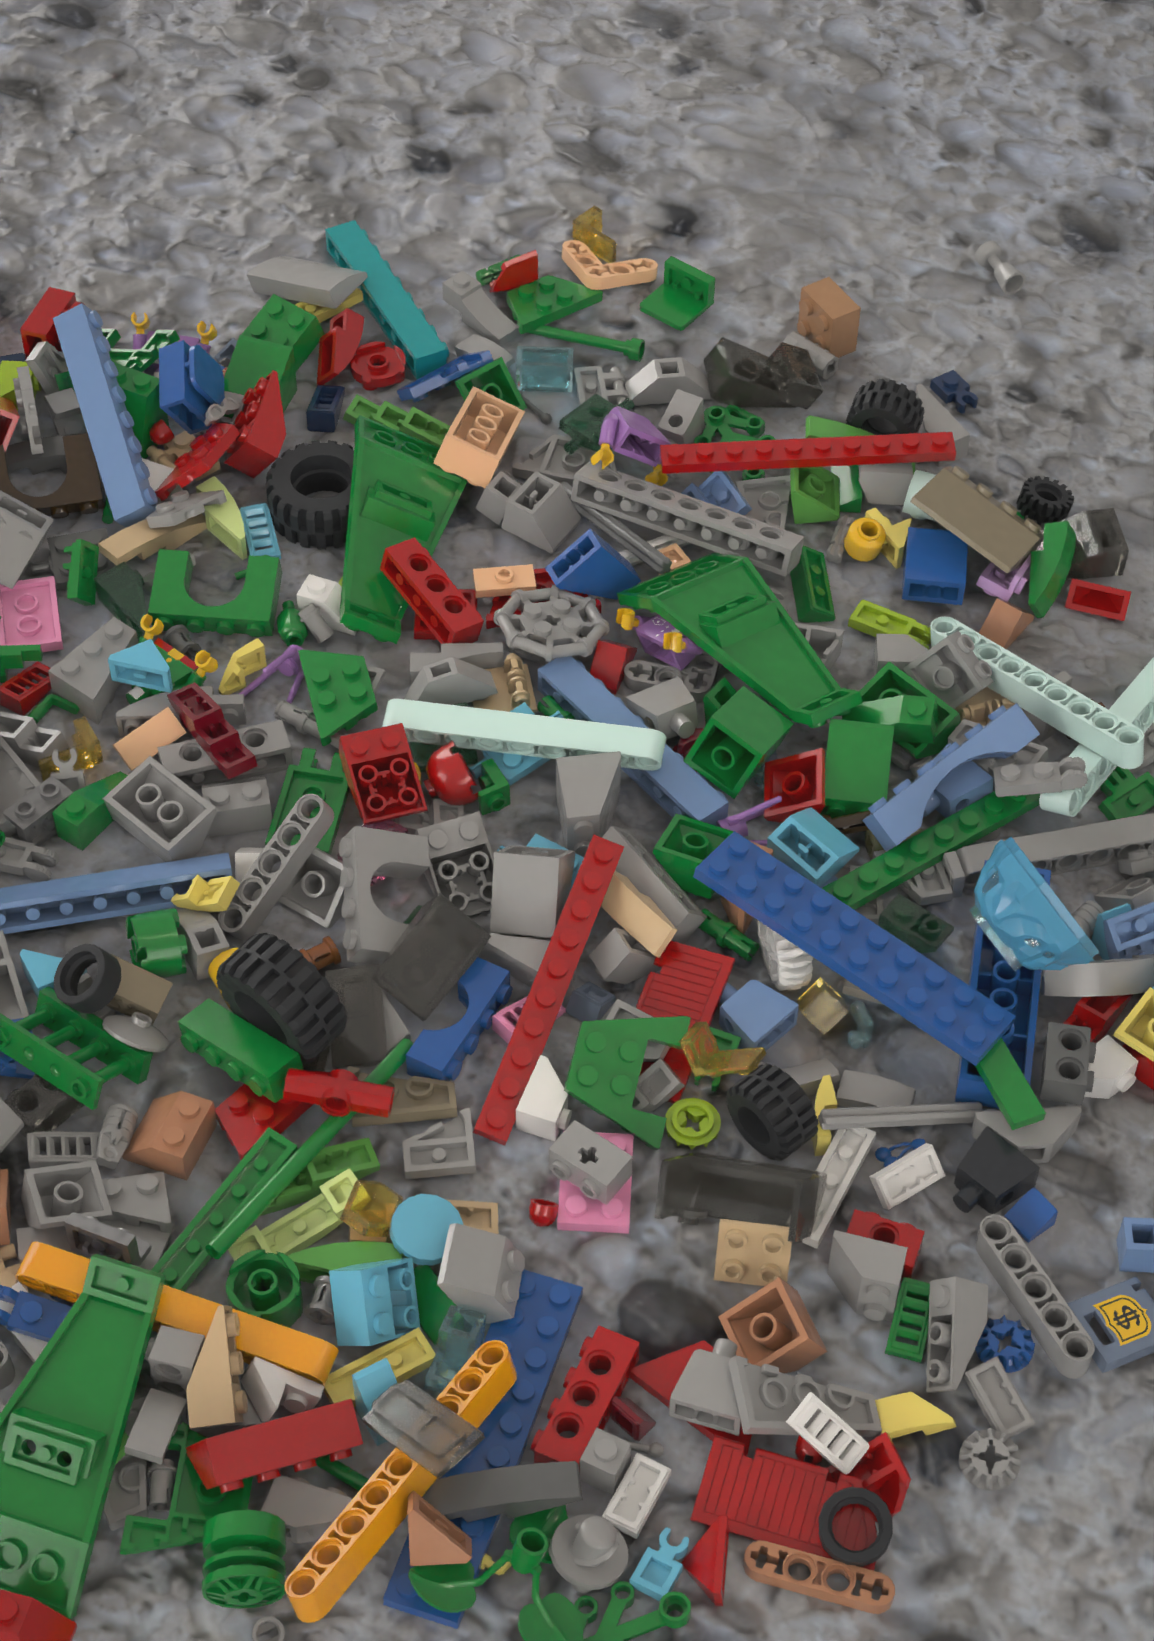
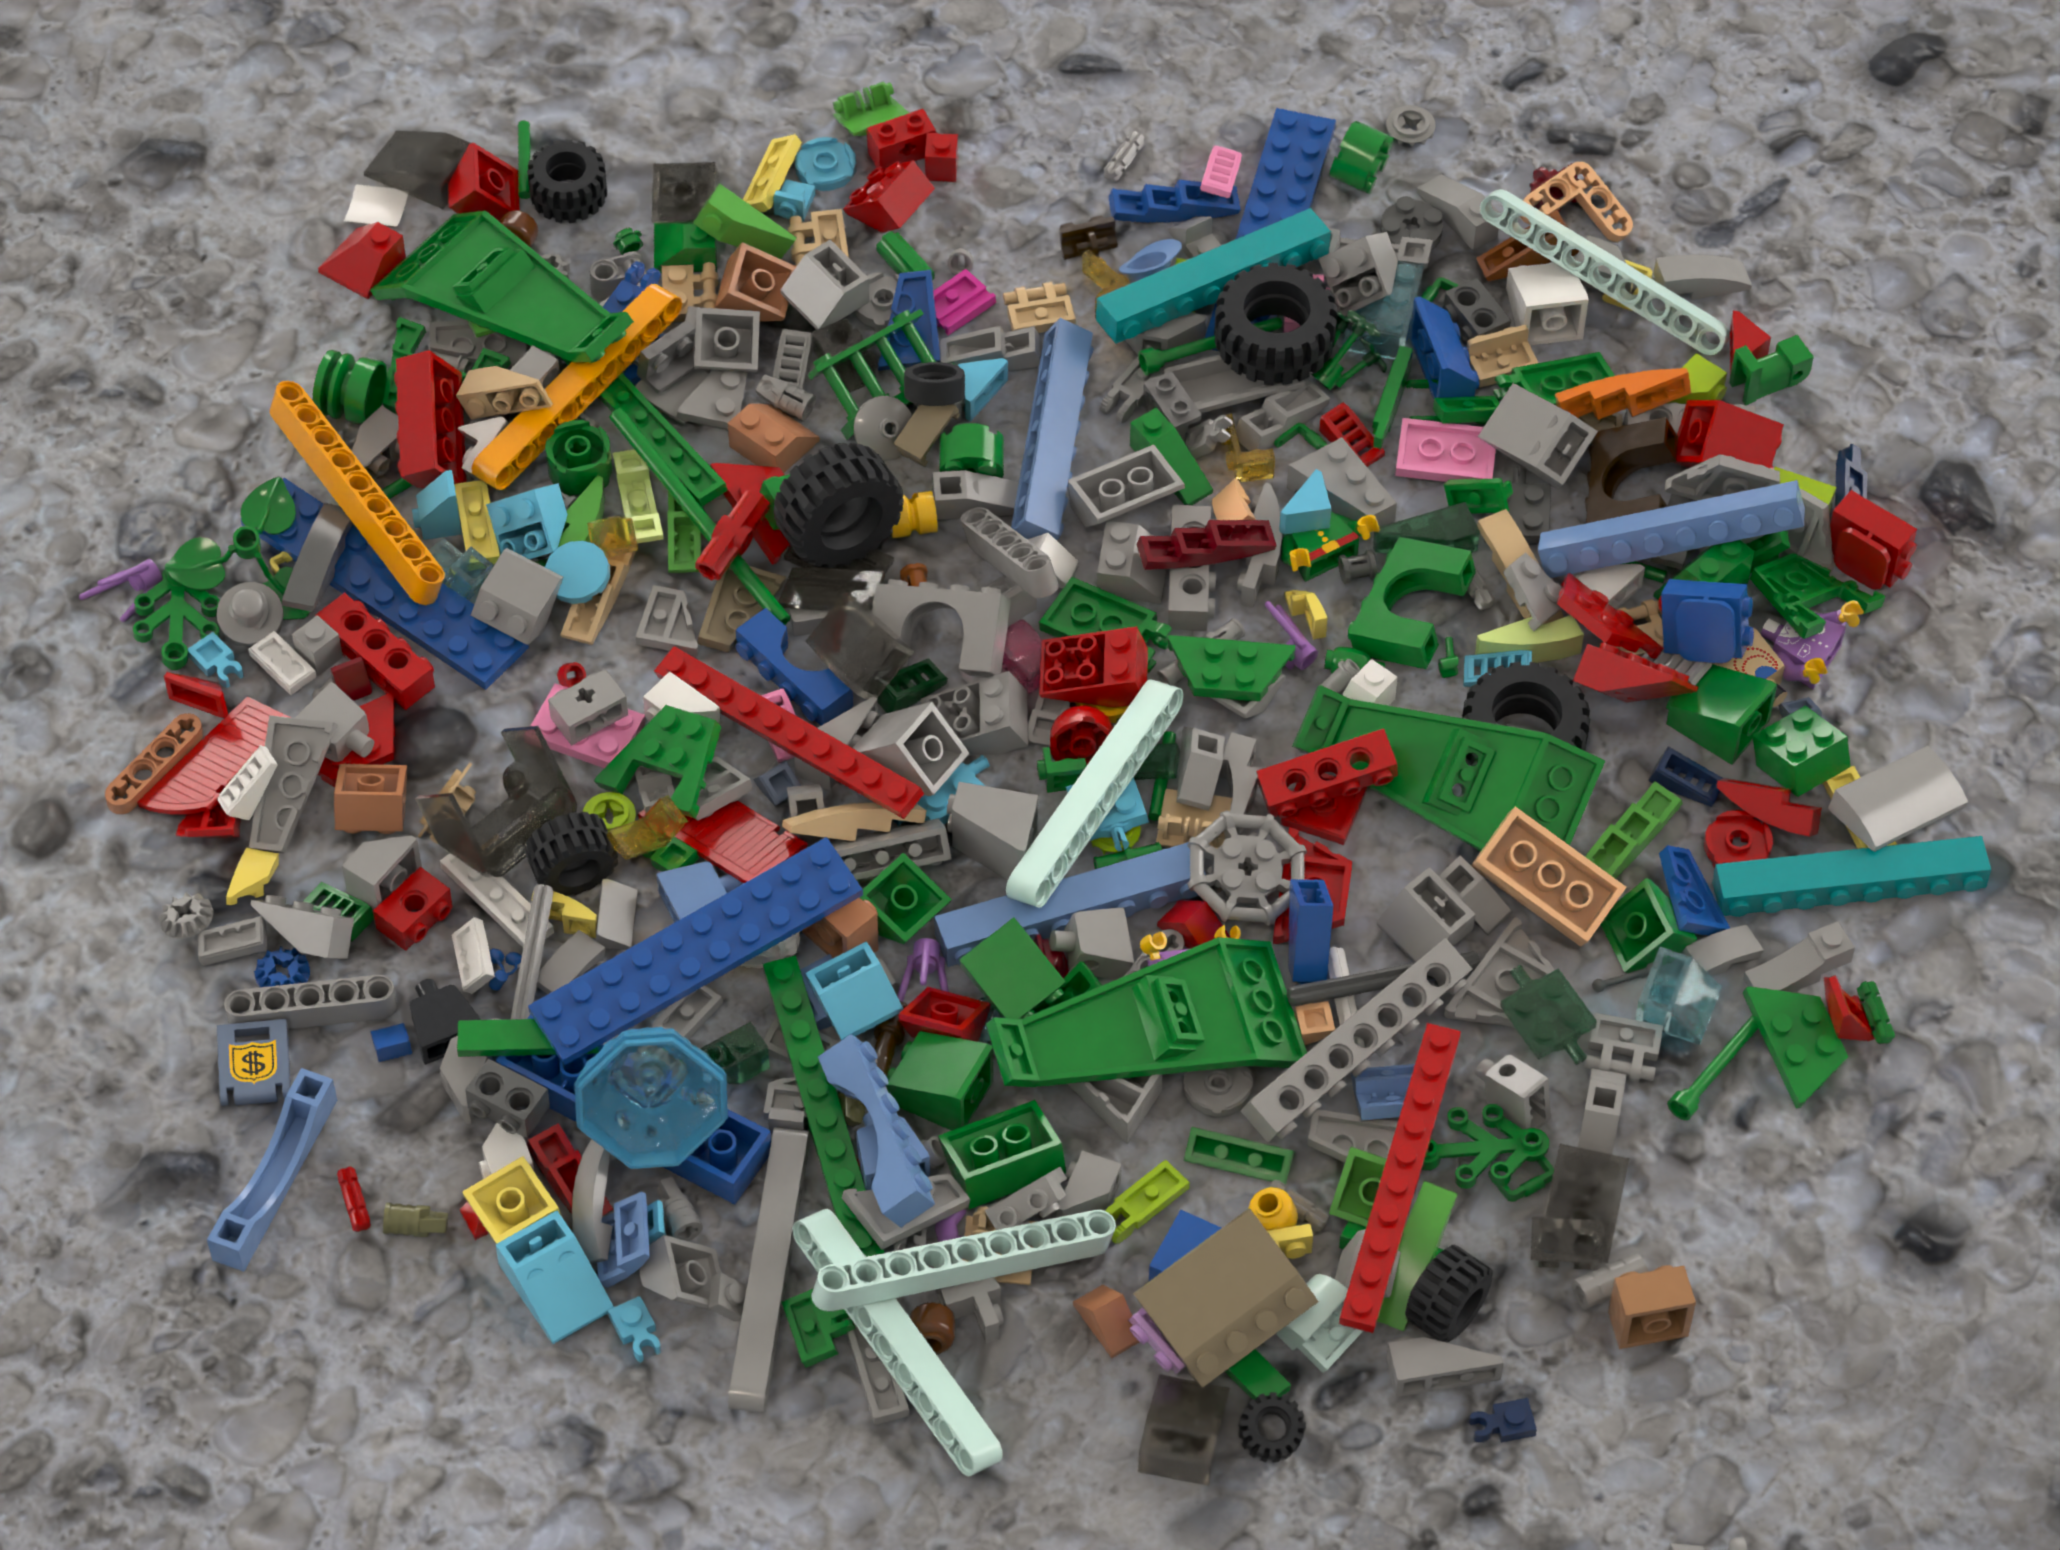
camera: 110 degrees right, 5 degrees up
light grey slope [124,1388,187,1465] -> none
light yellow slope [171,875,240,912] -> none
light grey piece [204,397,241,427] -> none
clear smoke piece [362,1379,485,1479] -> none
nougat slope [408,1490,472,1566] -> none
light nougat plate [473,564,536,598] -> none
light nougat beam [561,240,658,290] -> none
clear yellow bracket [573,205,616,263] -> none
medium lavender torso [591,406,671,486] -> none
green bracket [640,256,715,330] -> none
black tyre [819,1487,893,1567] -> none
green slope [842,695,939,744] -> none
light grey hinge [993,757,1088,797] -> none
green slope [1028,521,1076,619] -> none
red slope [1065,578,1131,621] -> none

